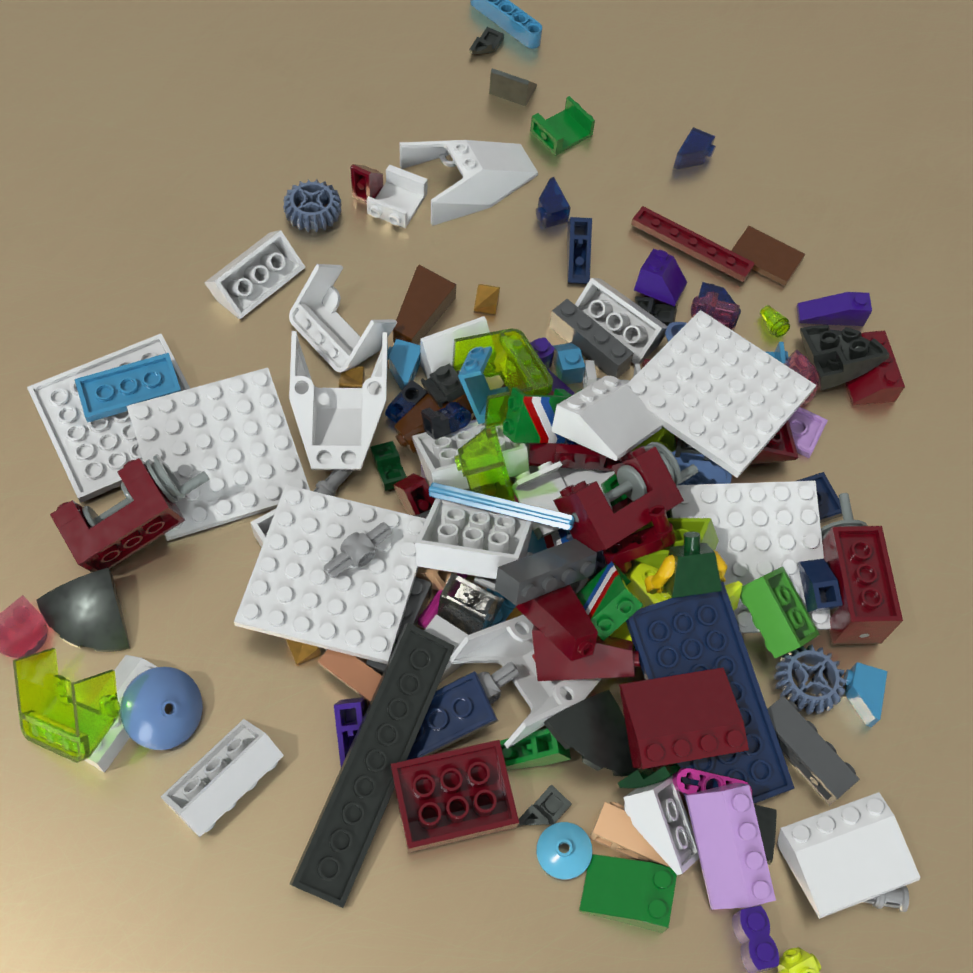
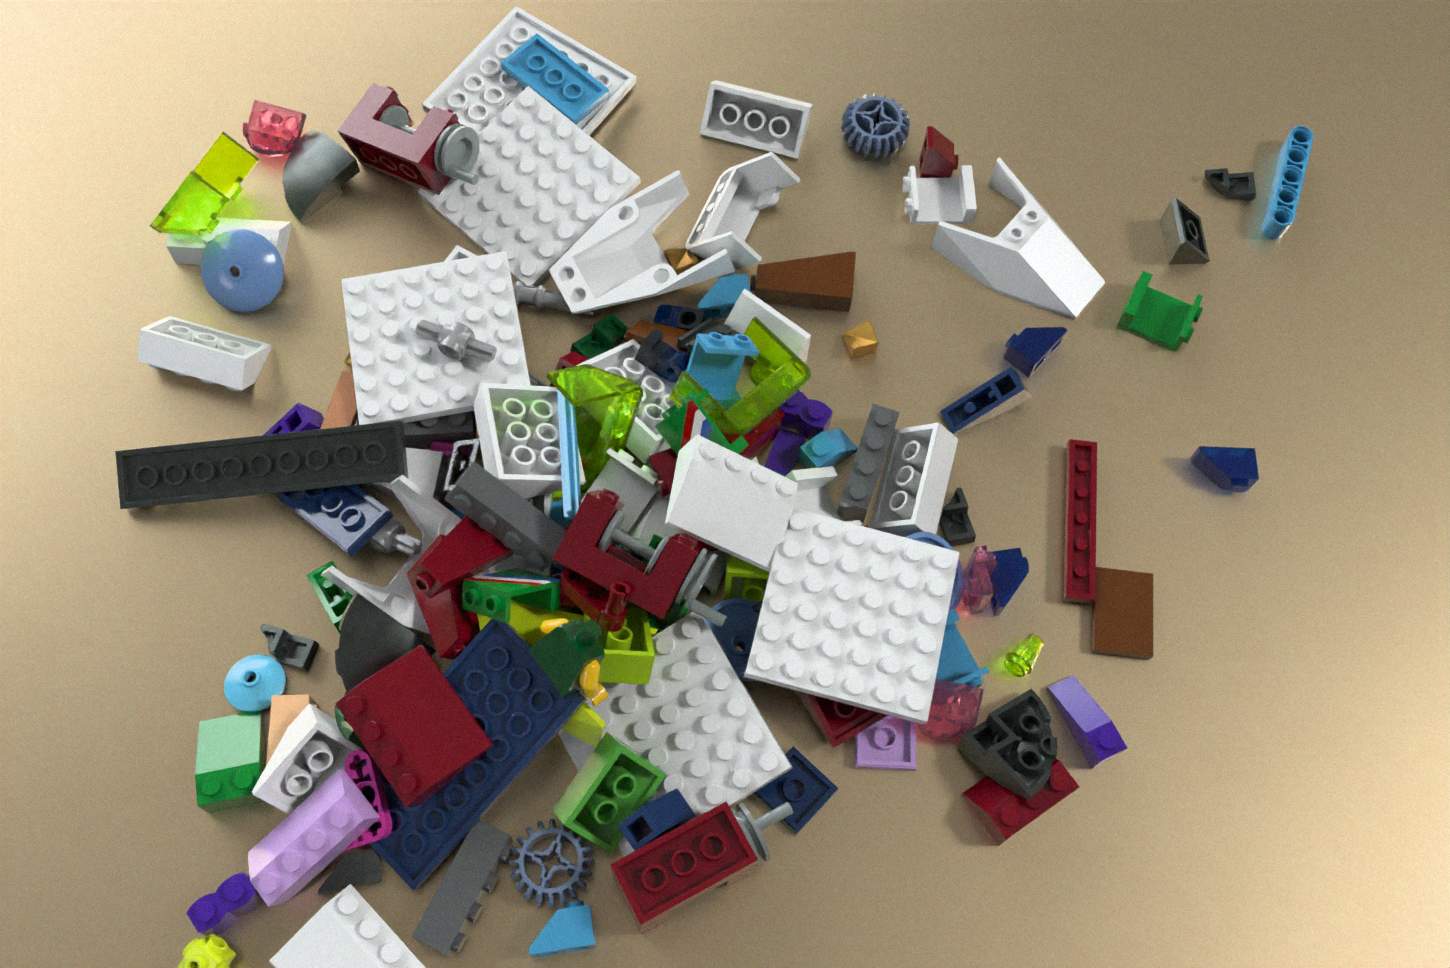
camera: 65 degrees right, 5 degrees up
dark red slope [391,740,519,853] -> none
dark purple slope [634,248,687,306] -> none

